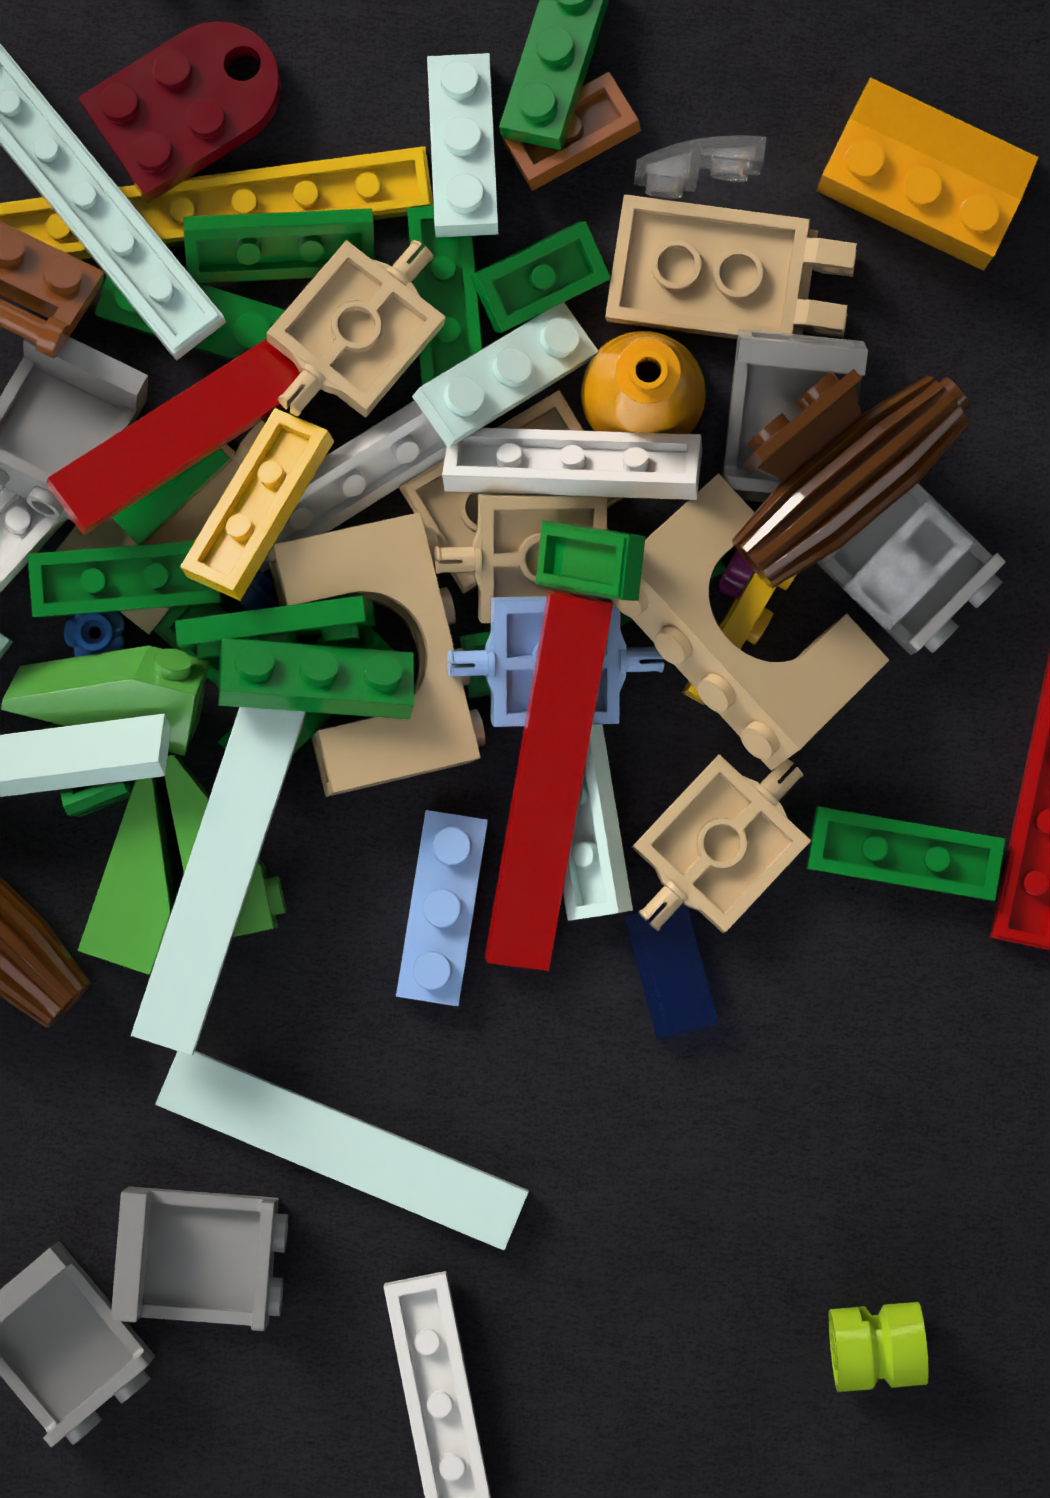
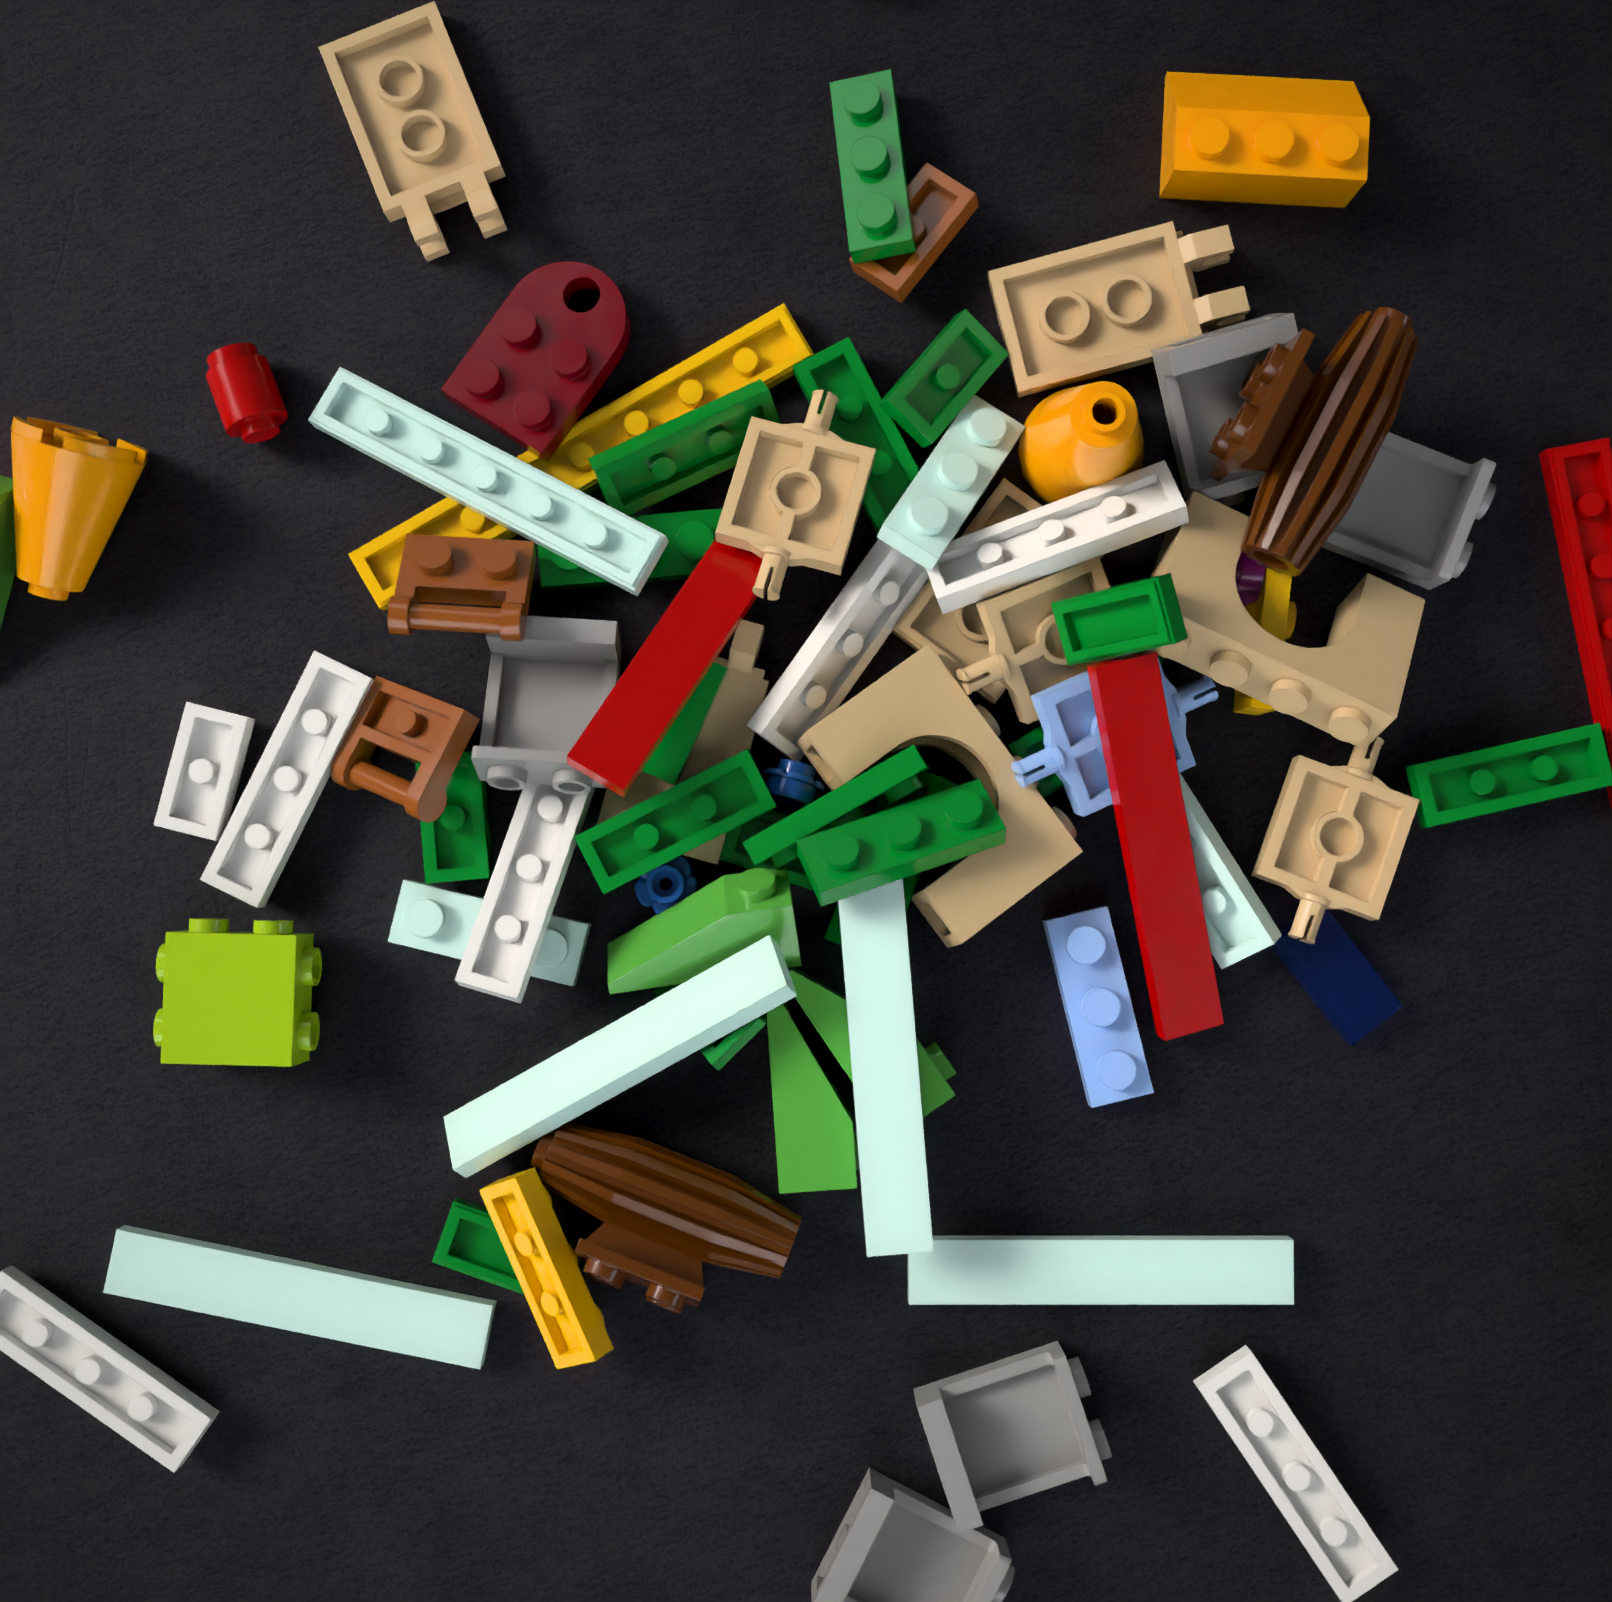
camera: 25 degrees left, 0 degrees up
yellow plate [180,408,334,601] -> none
light aqua plate [427,53,498,237] -> none
clear slope [634,135,767,199] -> none
clear slope [843,497,976,632] -> none

